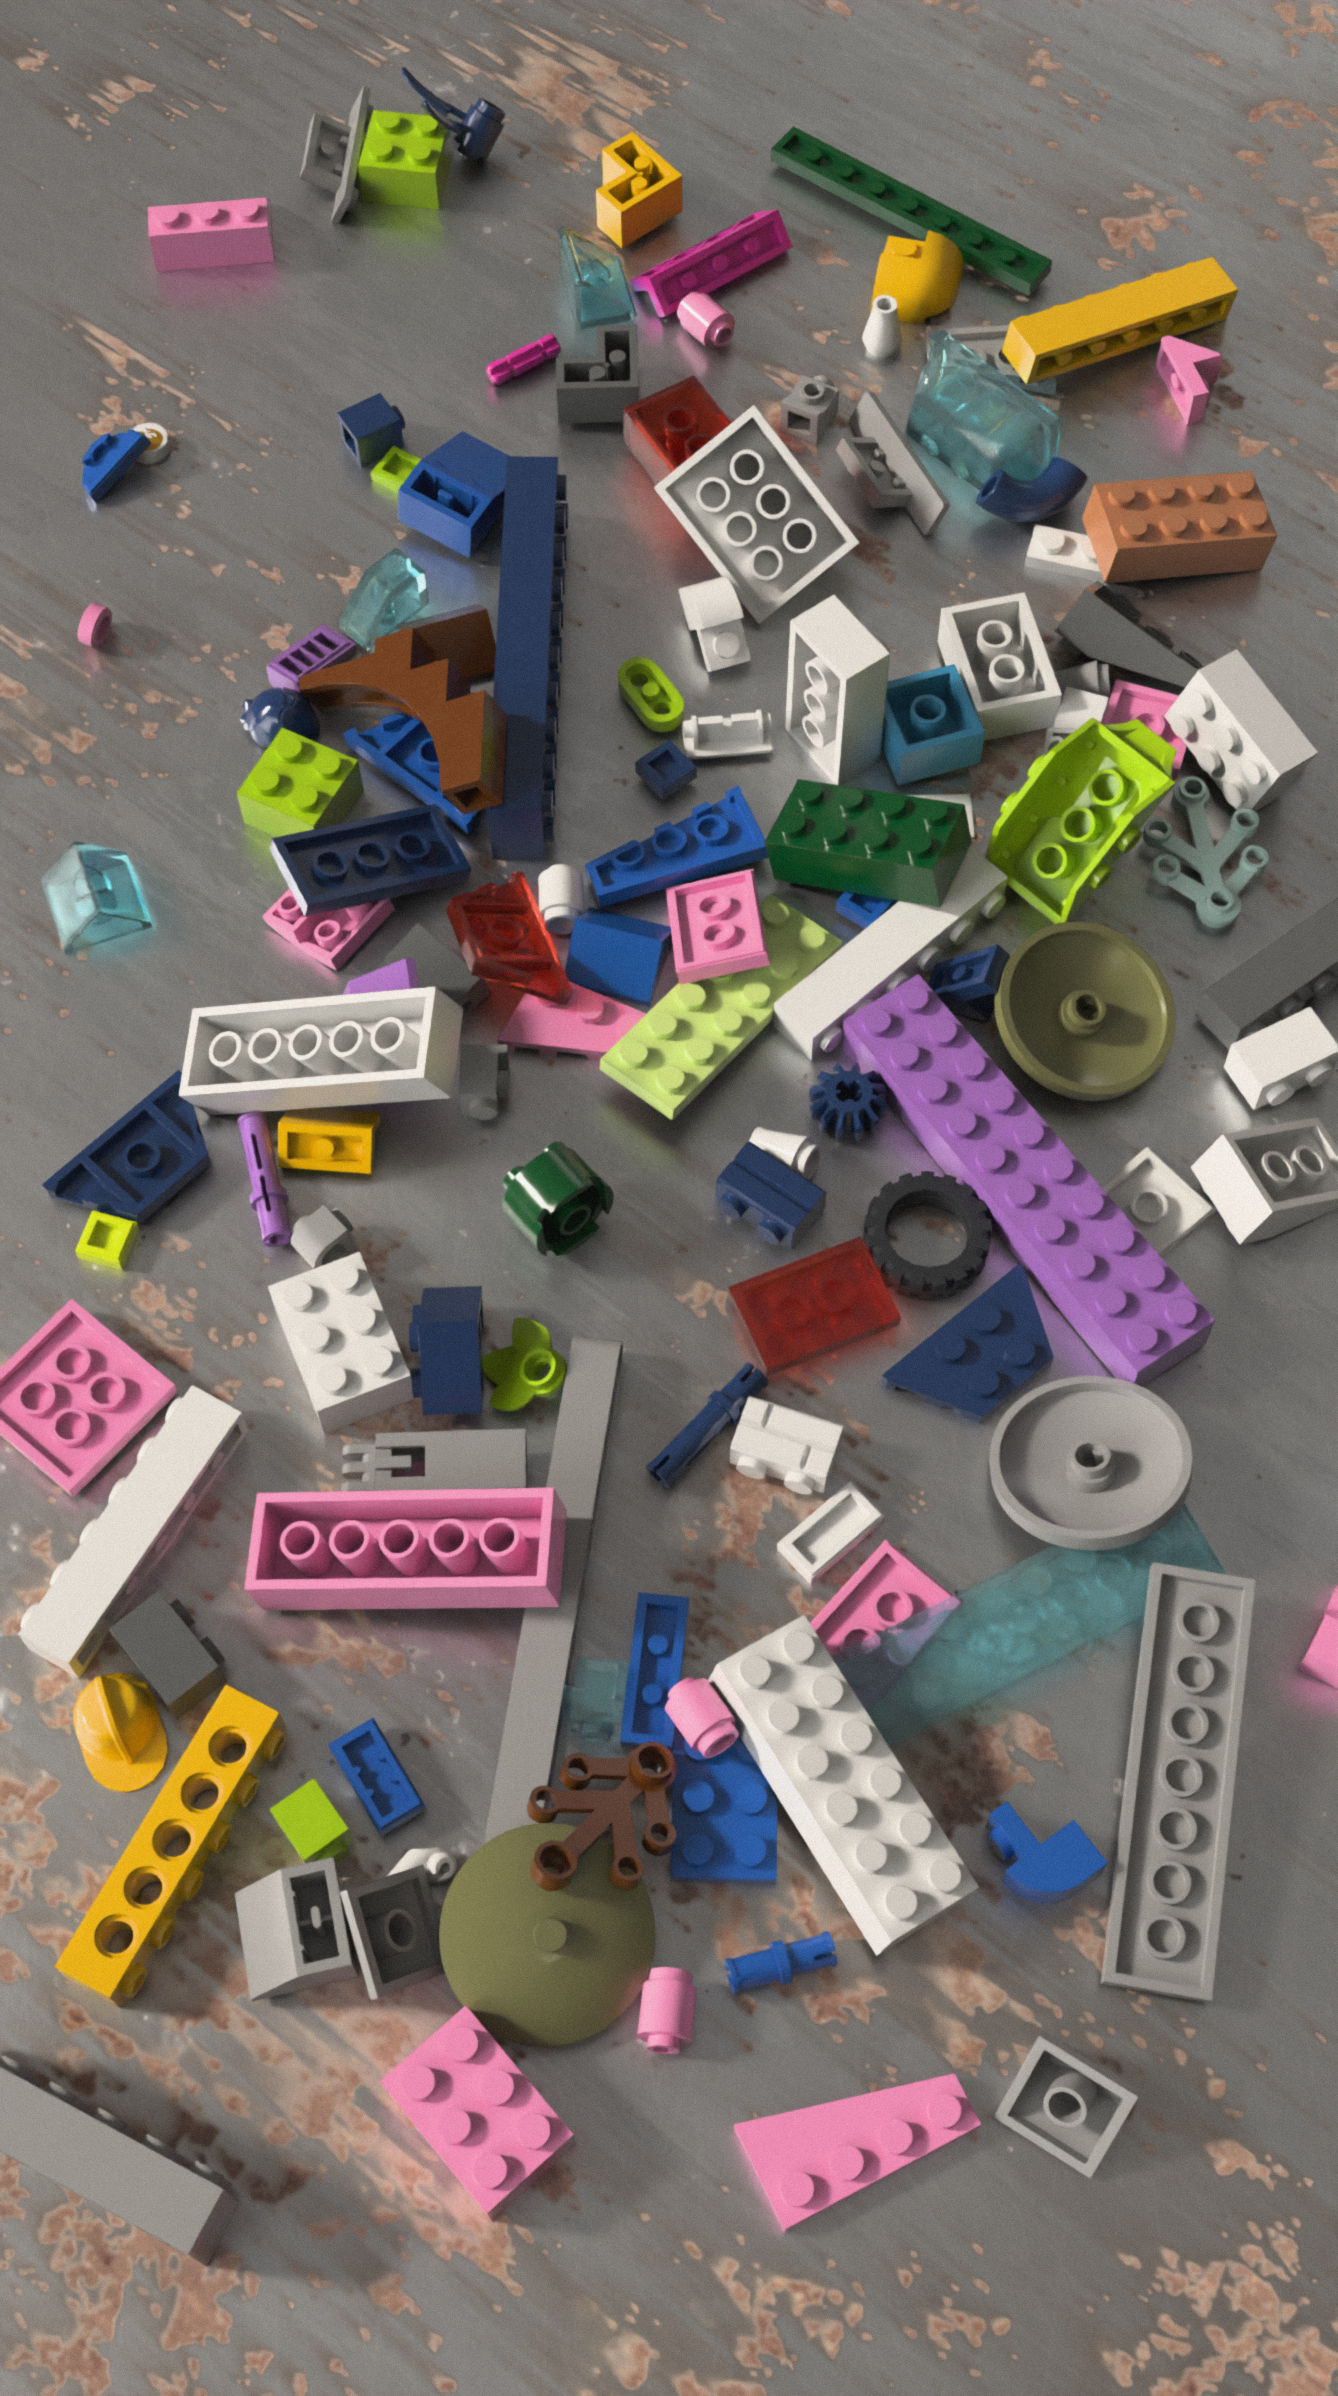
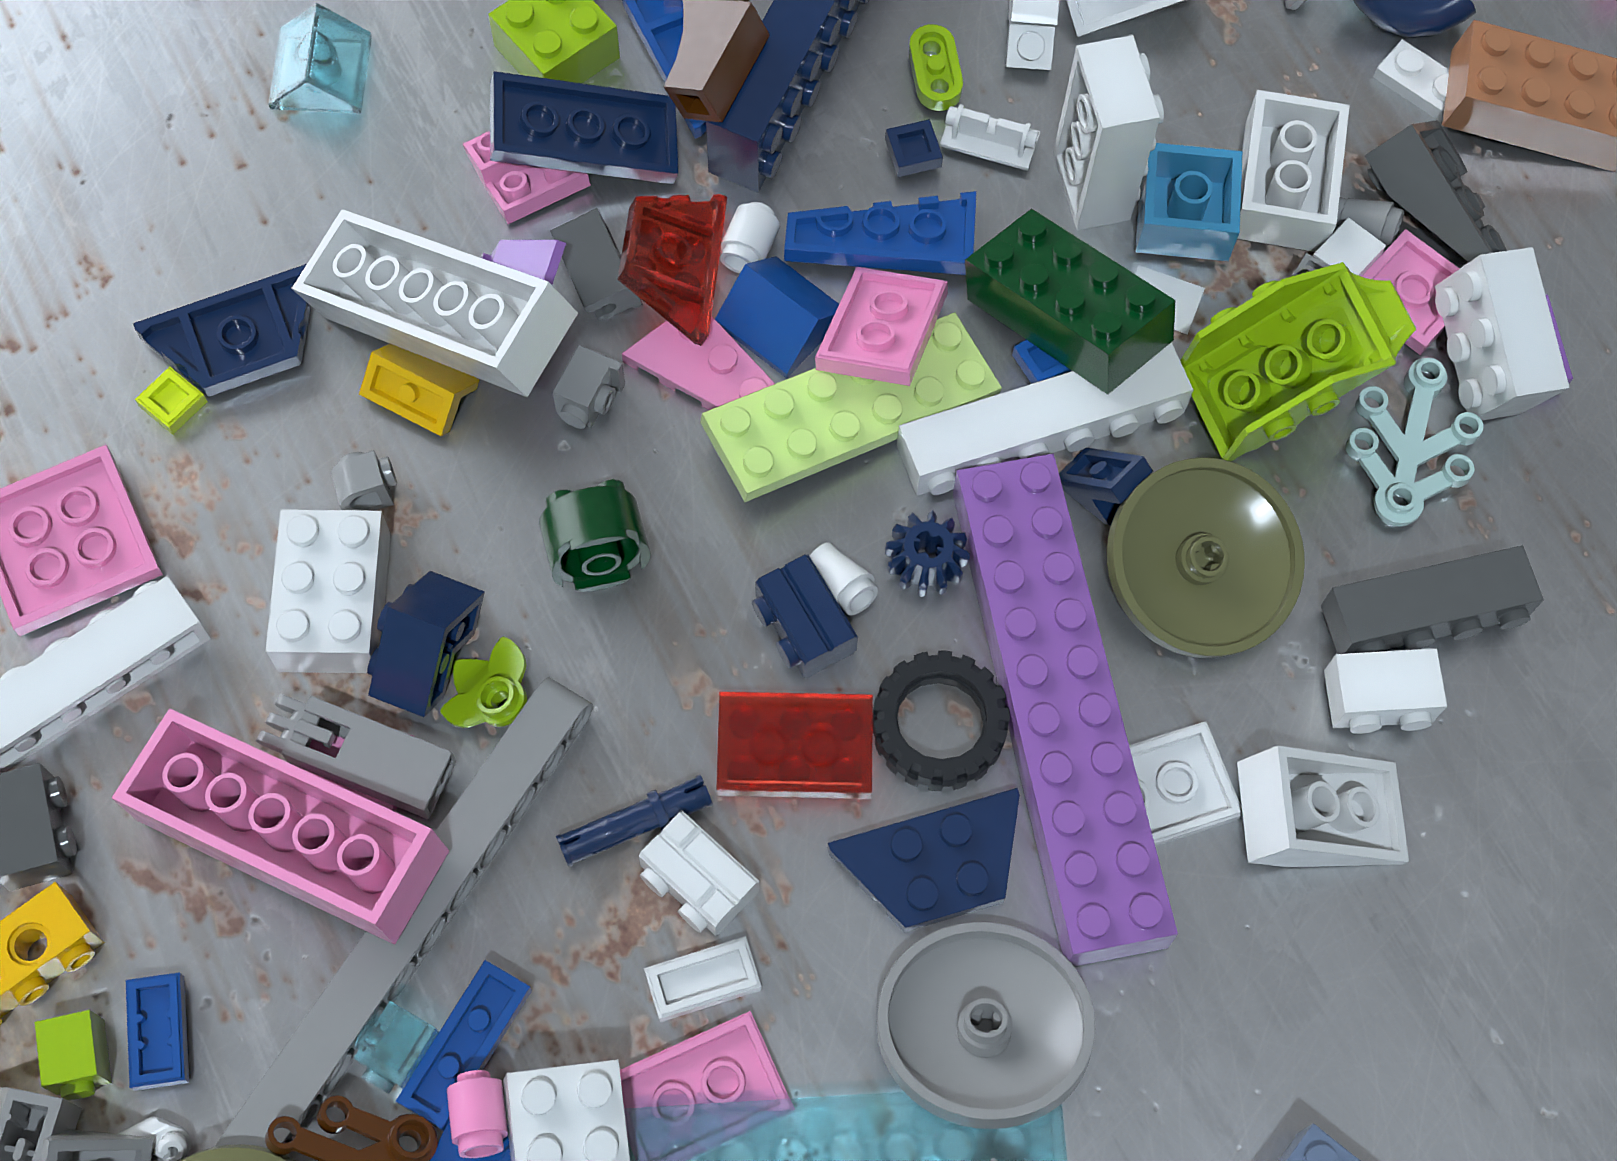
camera: 20 degrees right, 5 degrees up
medium lavender pin [237,1111,292,1247] -> none

